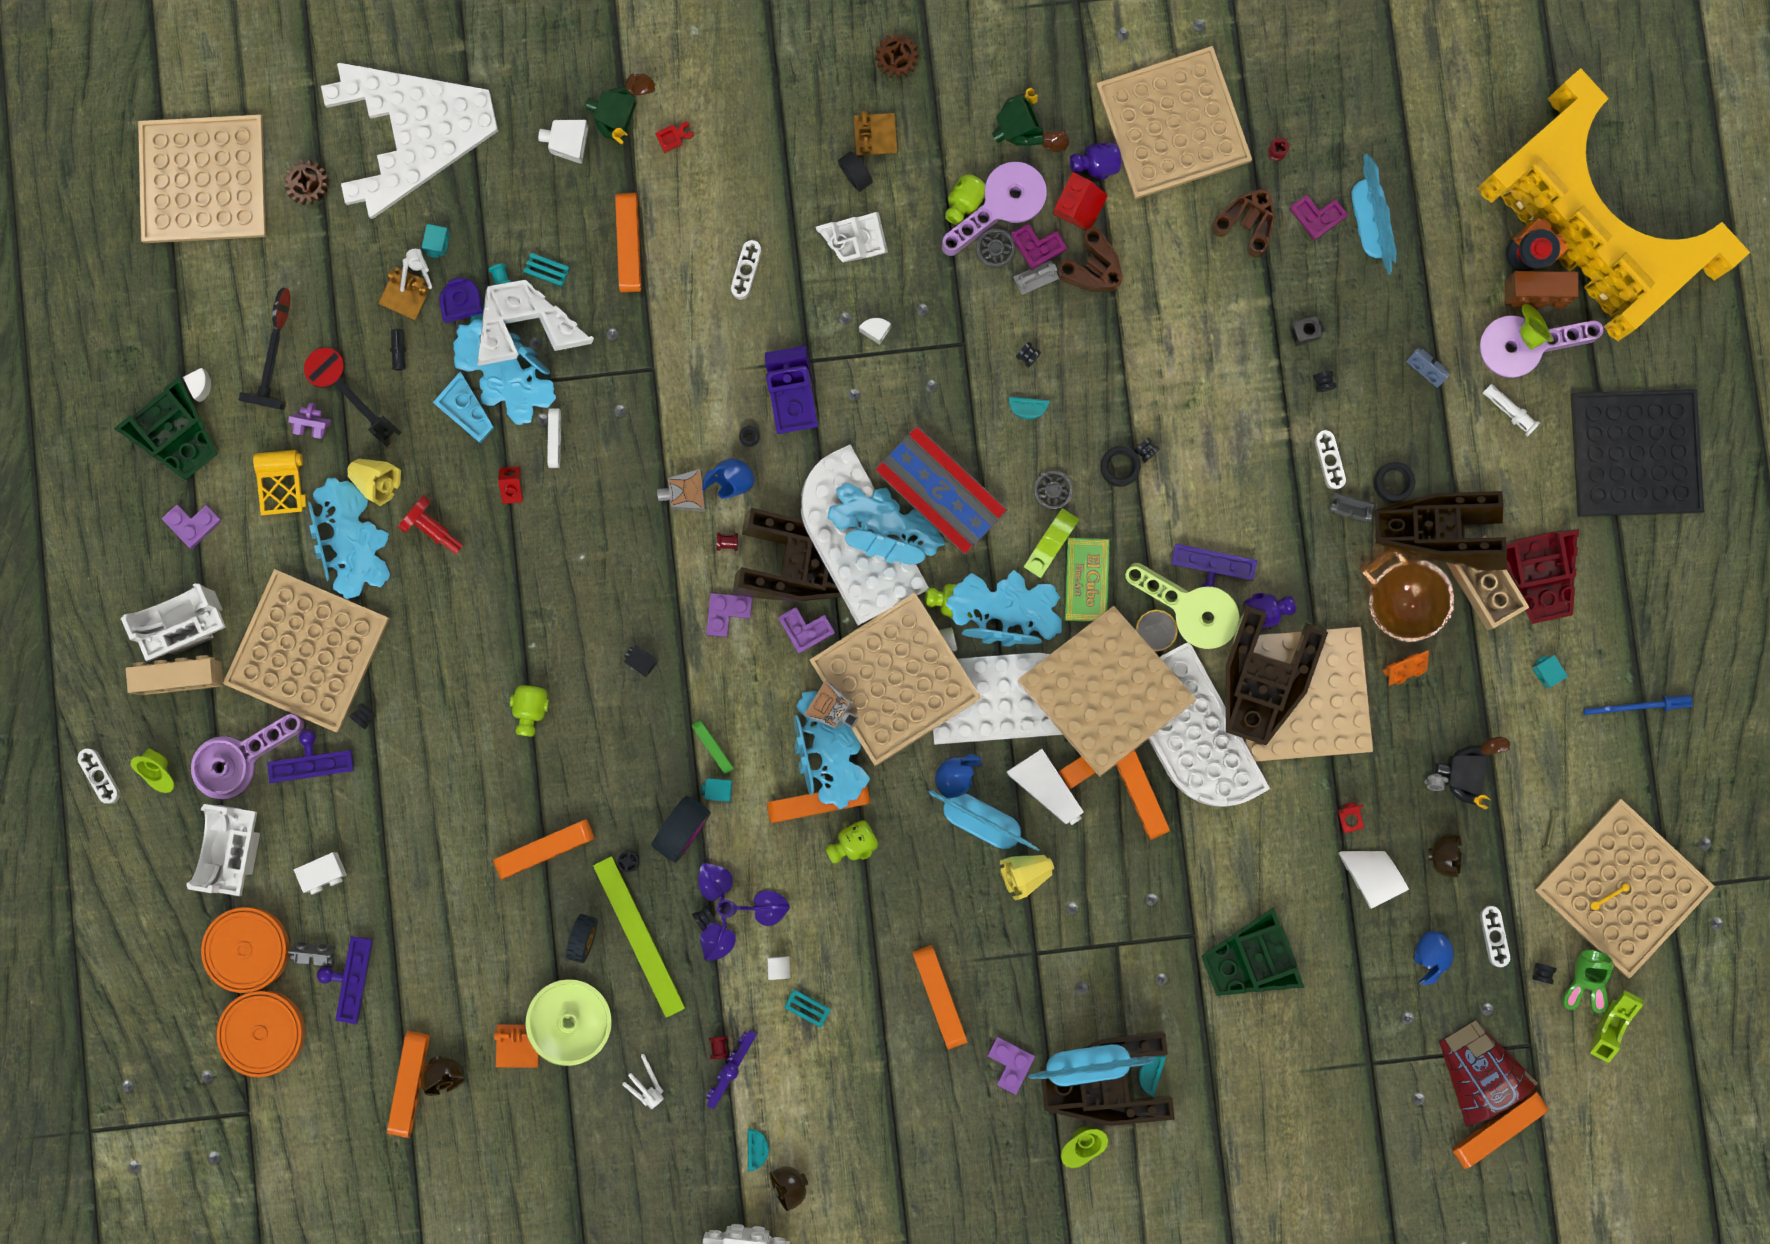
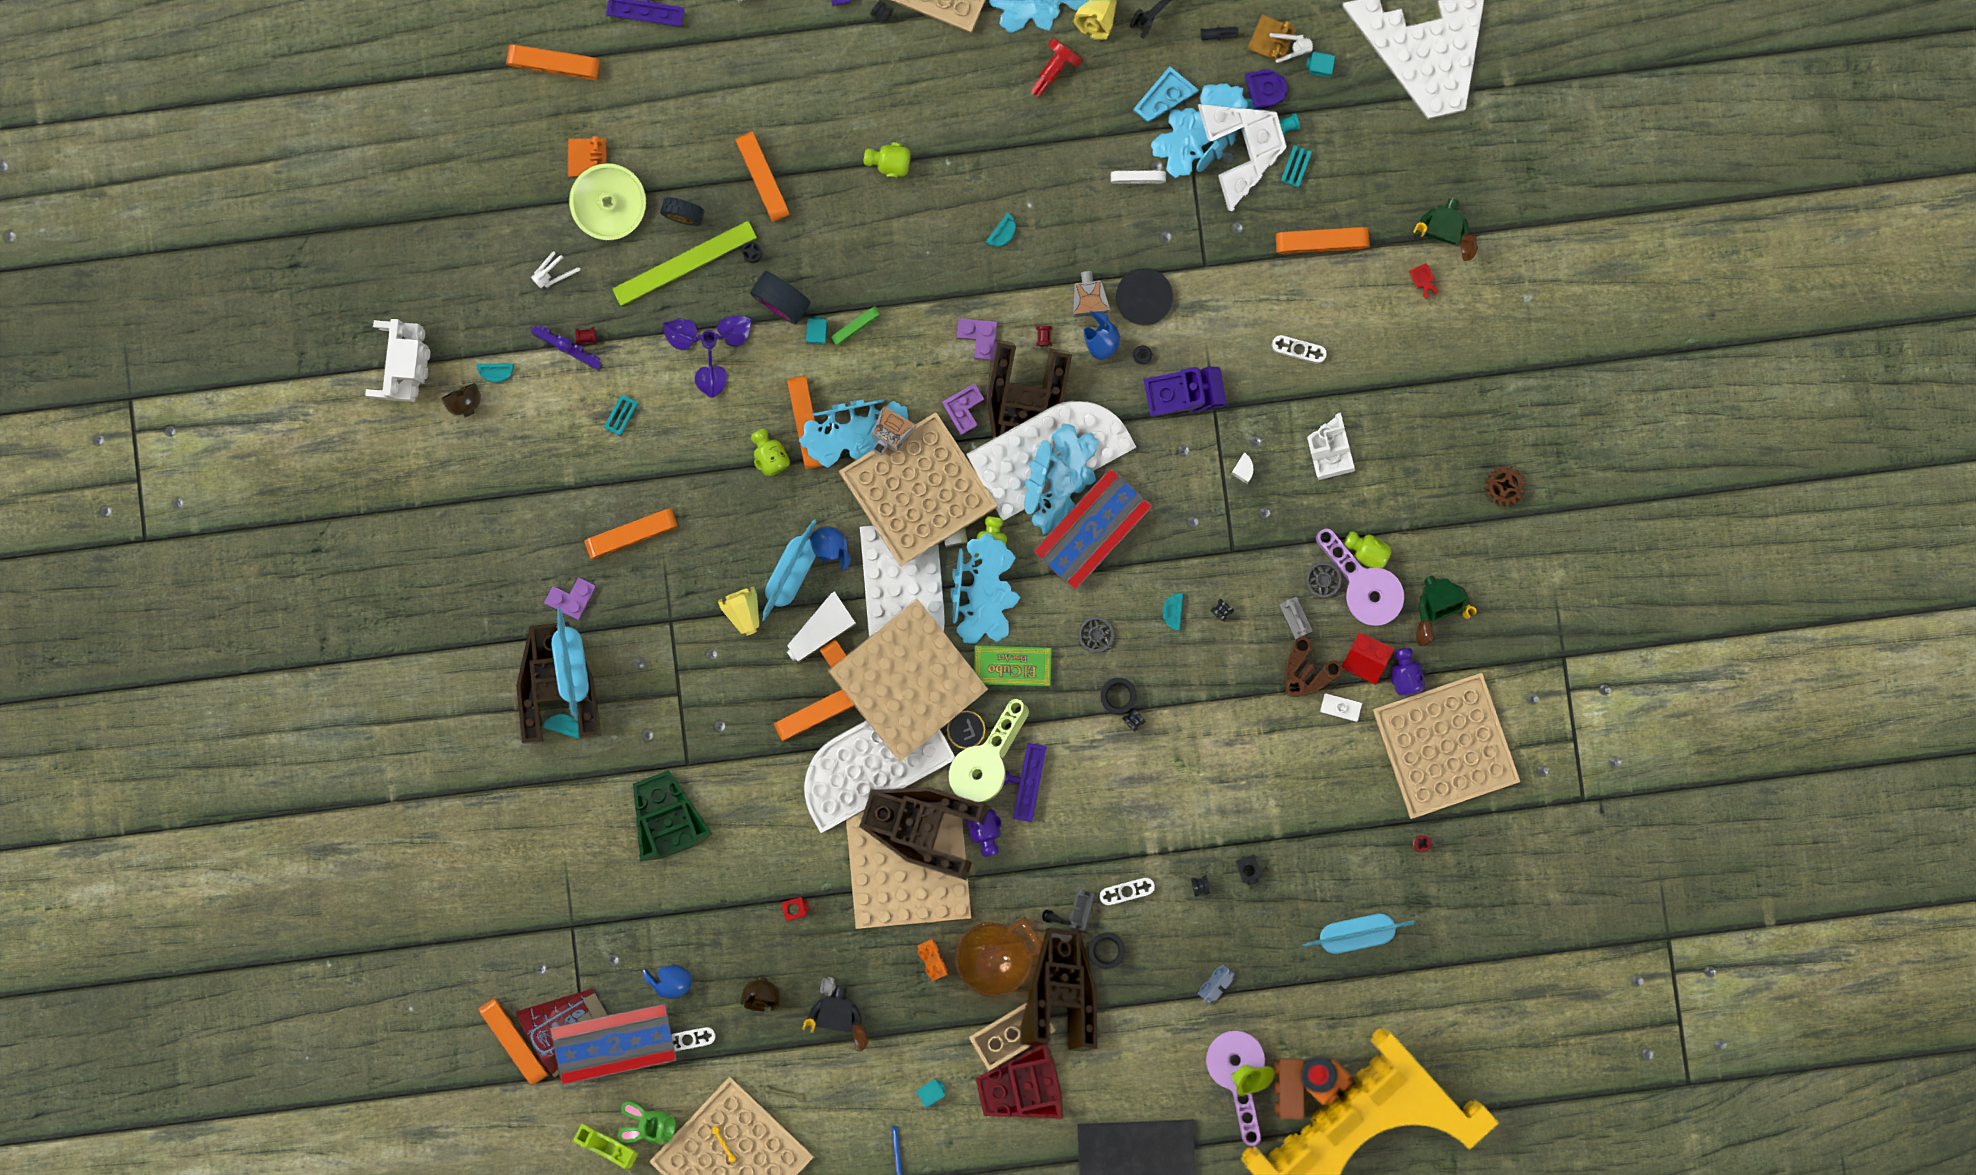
camera: 90 degrees right, 0 degrees up
dark brown cylinder [421,1056,465,1096] -> none
red bracket [498,466,523,504] -> none
white torso [538,120,589,164] -> none
black brick [624,645,658,678] -> none
black wheel [692,905,717,931] -> none
white brick [768,956,791,980] -> none
black tyre [838,151,873,192] -> none
pearl gold hinge [854,111,897,156] -> none
magenta plate [1011,224,1067,270] -> none
lime arch [1024,508,1080,578] -> none
lime piece [1061,1126,1108,1168] -> none
reddish brown connector [1212,189,1275,257] -> none
magenta plate [1289,195,1348,241] -> none
white slope [1338,851,1409,909] -> none
white pin [1483,383,1540,437] -> none
black wheel [1532,963,1557,985] -> none
none -> hinge [550,1004,677,1085]
none -> teal tile [985,213,1015,247]
none -> black piece [1042,910,1071,926]
none -> black tile [1116,268,1173,326]
none -> white plate [1320,693,1362,722]

